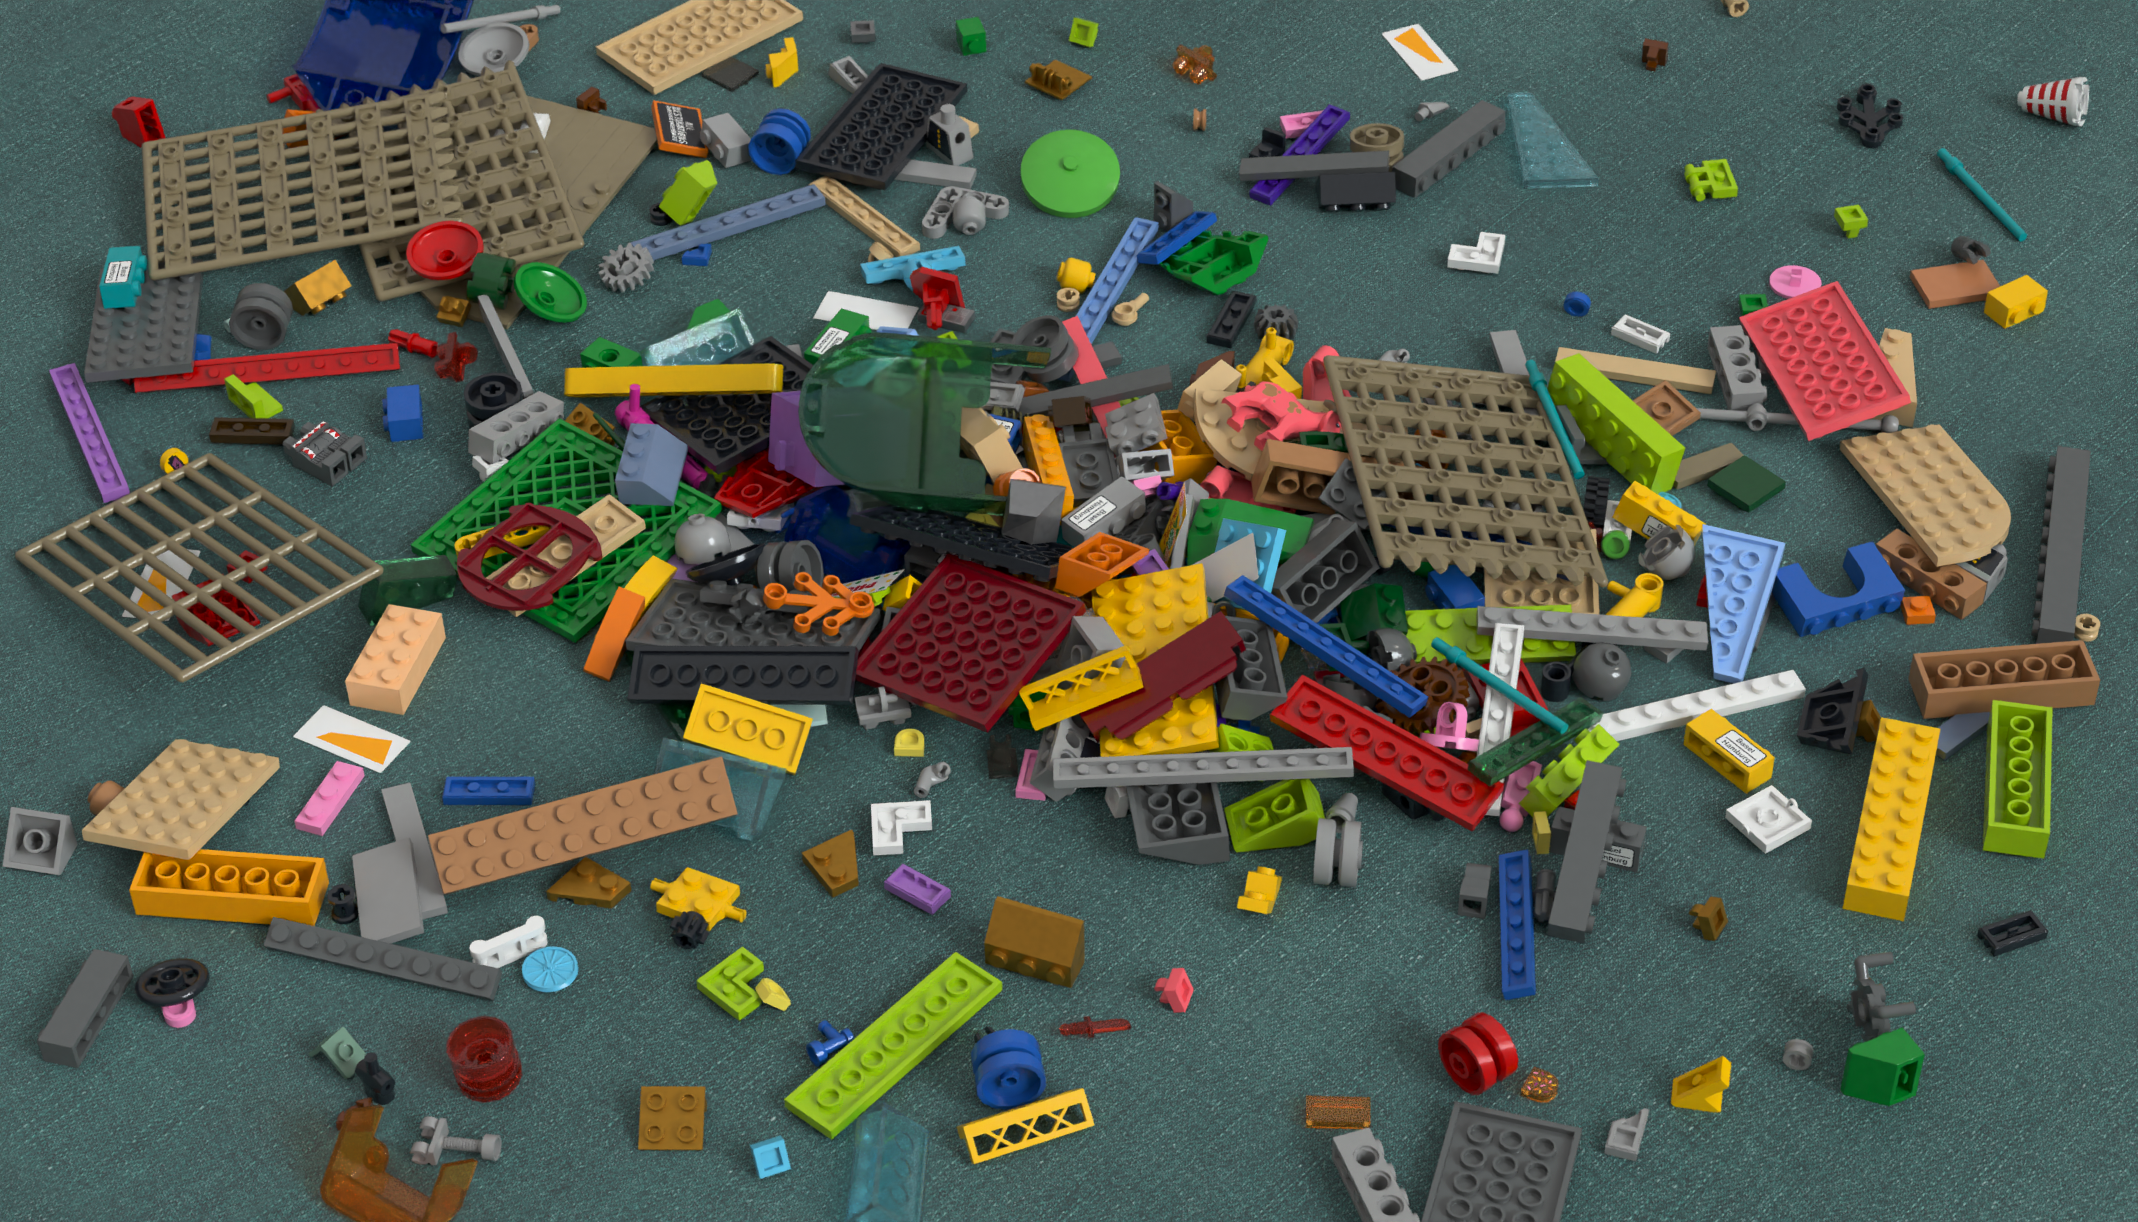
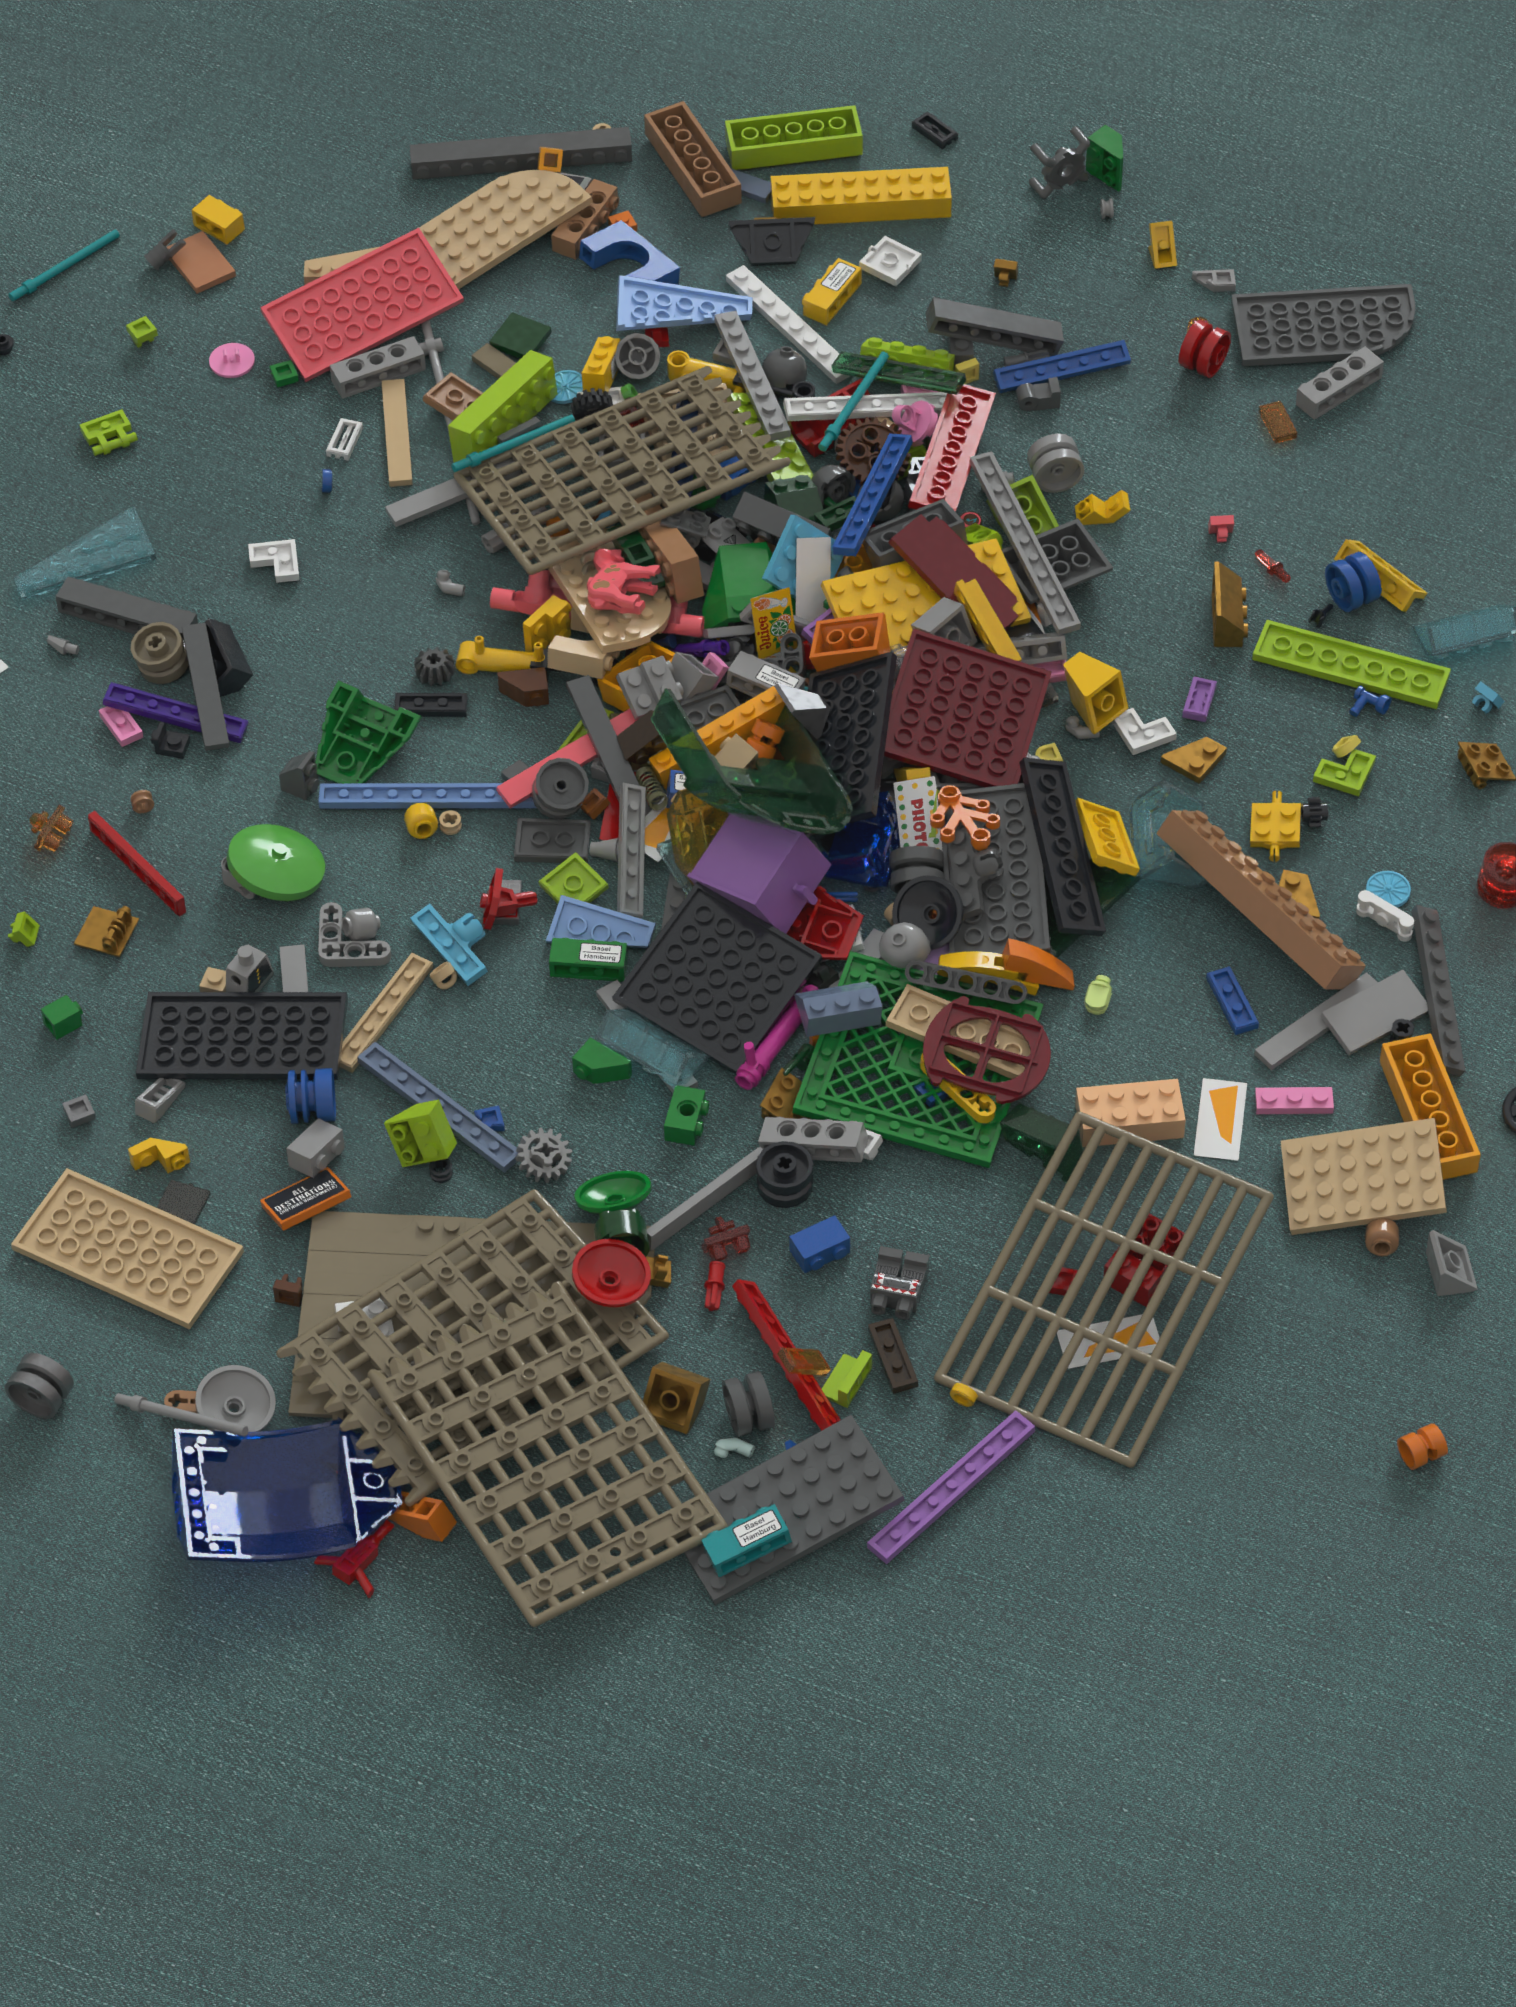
camera: 110 degrees left, 10 degrees up
red torso [112,96,166,148] -> none
yellow beam [564,364,783,397] -> none
white sticker [813,291,919,330] -> none
tan plate [1112,293,1149,326] -> none
blue tile [1136,211,1217,265] -> none
none -> red tile [88,811,186,917]
none -> light orange brick [537,147,563,173]
none -> clear orange tile [777,1347,831,1376]
none -> dark grey beam [905,961,1027,1004]
none -> yellow slope [1063,652,1128,734]
none -> yellowish green arm [1084,975,1112,1015]

